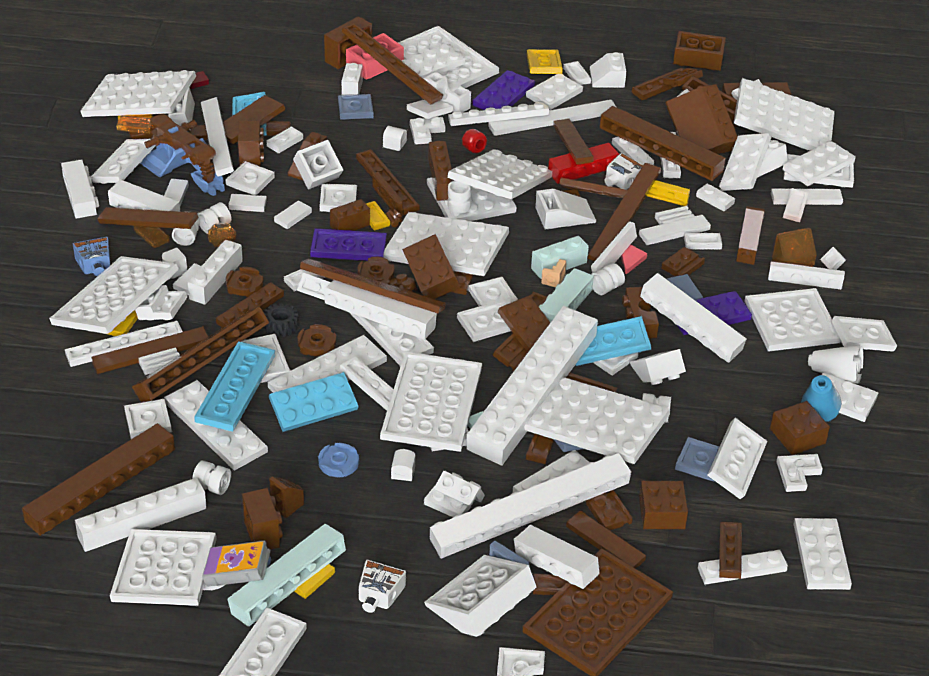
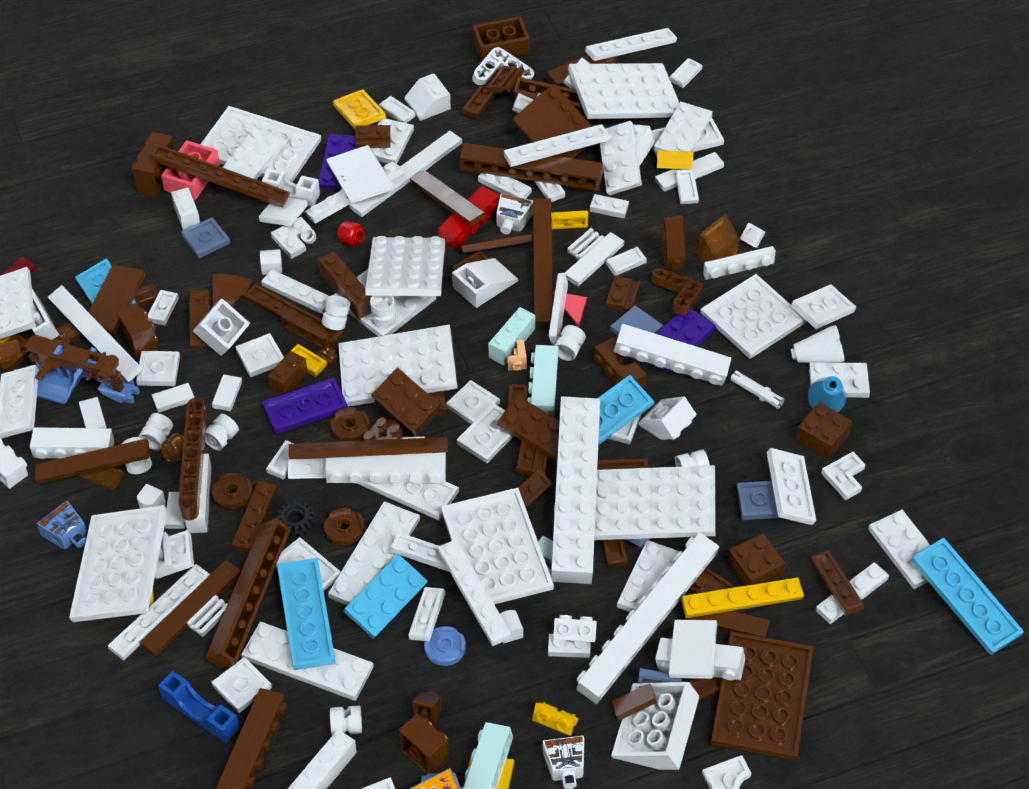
camera: 25 degrees left, 10 degrees up
none -> blue arch [158,671,239,743]
none -> reddish brown beam [178,398,207,521]
none -> white wheel [205,414,239,451]
none -> reddish brown brick [213,274,251,307]
none -> white plate [261,270,329,314]
none -> white hinge [301,228,316,244]
none -> white wheel [321,295,350,330]
none -> white container [326,145,394,204]
none -> reddish brown plate [355,125,391,149]
none -> white tile [409,587,445,641]
none -> white plate [438,539,511,646]
none -> white beam [472,47,534,85]
none -> white plate [504,124,609,167]
none -> reddish brown plate [517,469,552,508]
none -> yellow hinge [532,702,579,736]
none -> white tile [585,28,677,61]
none -> tile [612,683,658,720]
none -> reddish brown beam [651,269,703,315]
none -> yellow tile [657,150,693,169]
none -> white tile [669,58,702,88]
none -> white tile [669,620,717,679]
none -> yellow plate [681,578,804,618]
none -> white pin [730,370,784,409]
none -> medium azure plate [911,538,1024,655]

